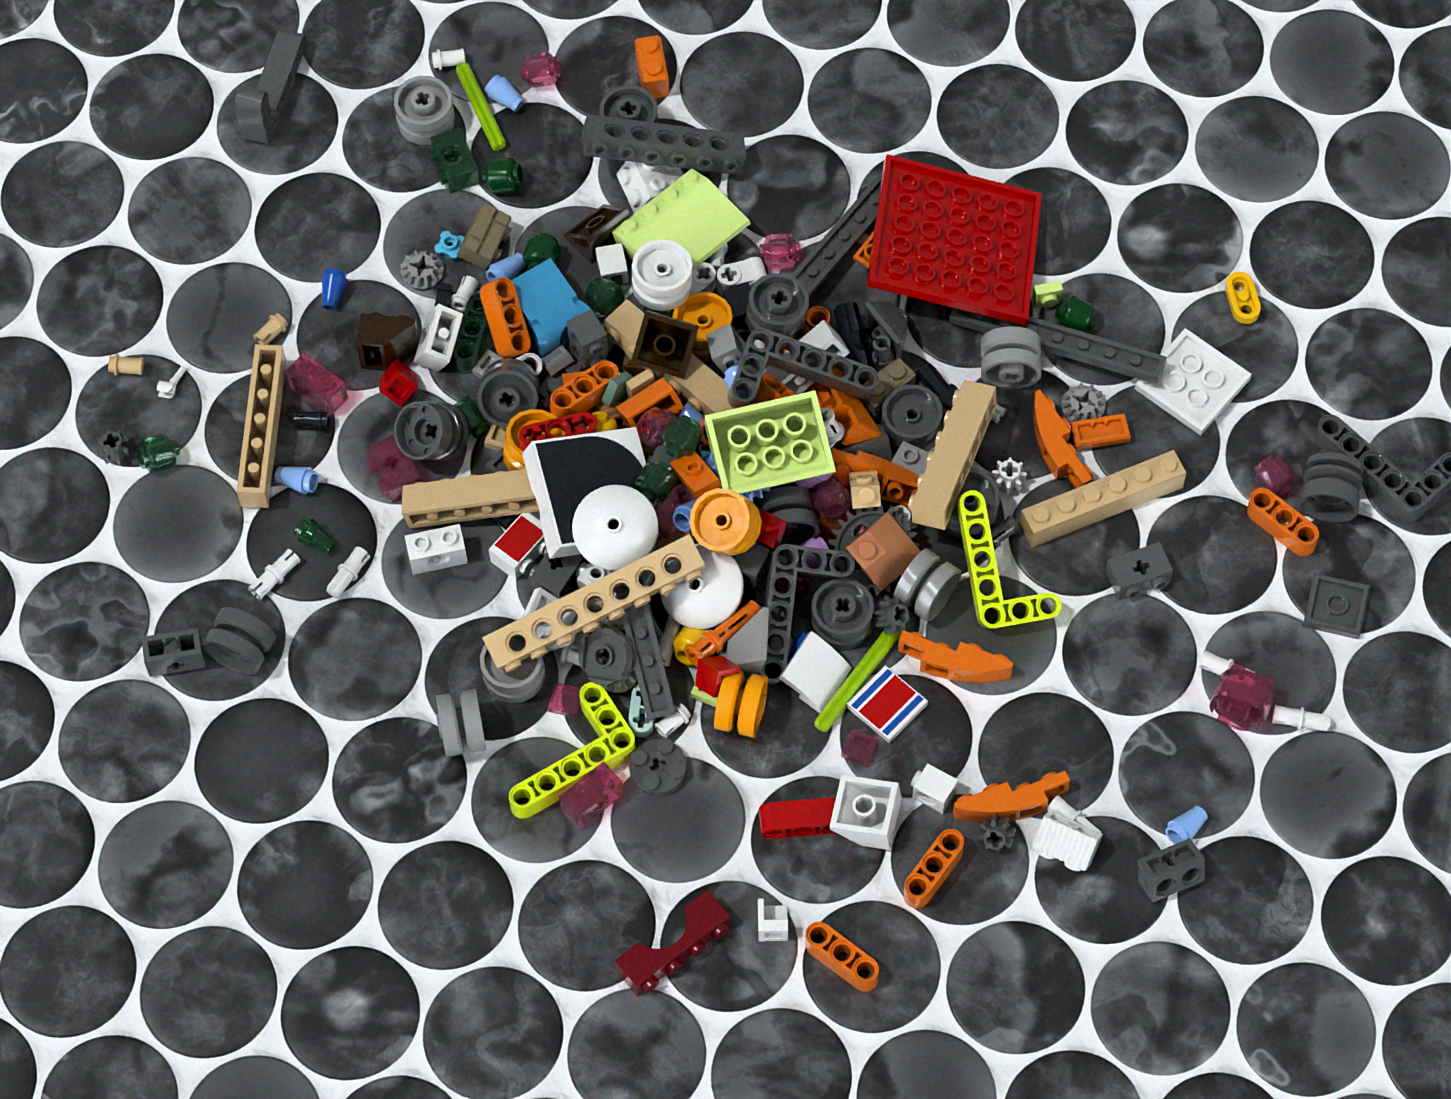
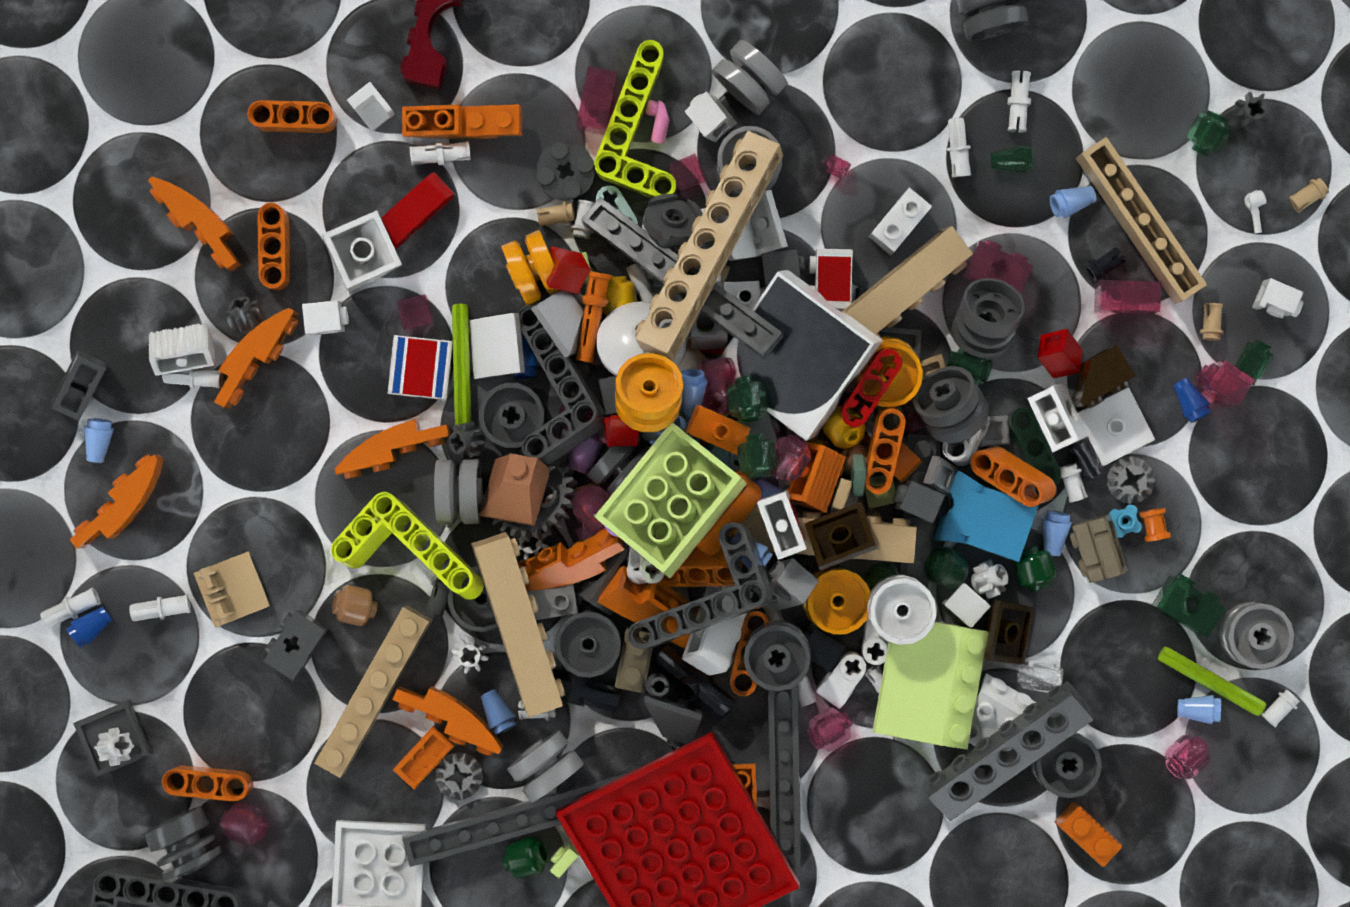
camera: 140 degrees right, 25 degrees up
dark green head [482,158,524,194] -> none
white dish [572,485,658,571] -> none
tan brick [849,470,881,509] -> none
clear pink brick [1209,664,1275,731] -> none
none -> blue cone [66,606,113,648]
none -> orange slope [69,454,164,549]
none -> white gear [94,728,134,766]
none -> orange slope [148,176,242,272]
none -> tan hinge [193,551,270,628]
none -> medium nougat head [332,585,378,626]
none -> orange slope [402,104,522,139]
none -> white pin [410,141,471,166]
none -> medium blue cone [480,689,517,736]
none -> tan pin [537,201,575,227]
none -> bright pink arm [645,100,670,144]
none -> white brick [685,91,737,143]
none -> white brick [757,490,808,560]
none -> clear pink plate [823,154,851,179]
none -> white gear [971,559,1008,599]
none -> clear brick [1017,659,1063,693]
none -> white plate [1077,387,1155,467]
none -> orange bush [1139,508,1171,542]
none -> clear pink brick [1196,360,1255,407]
none -> clear green brick [1233,339,1274,385]
none -> white brick [1252,278,1303,318]

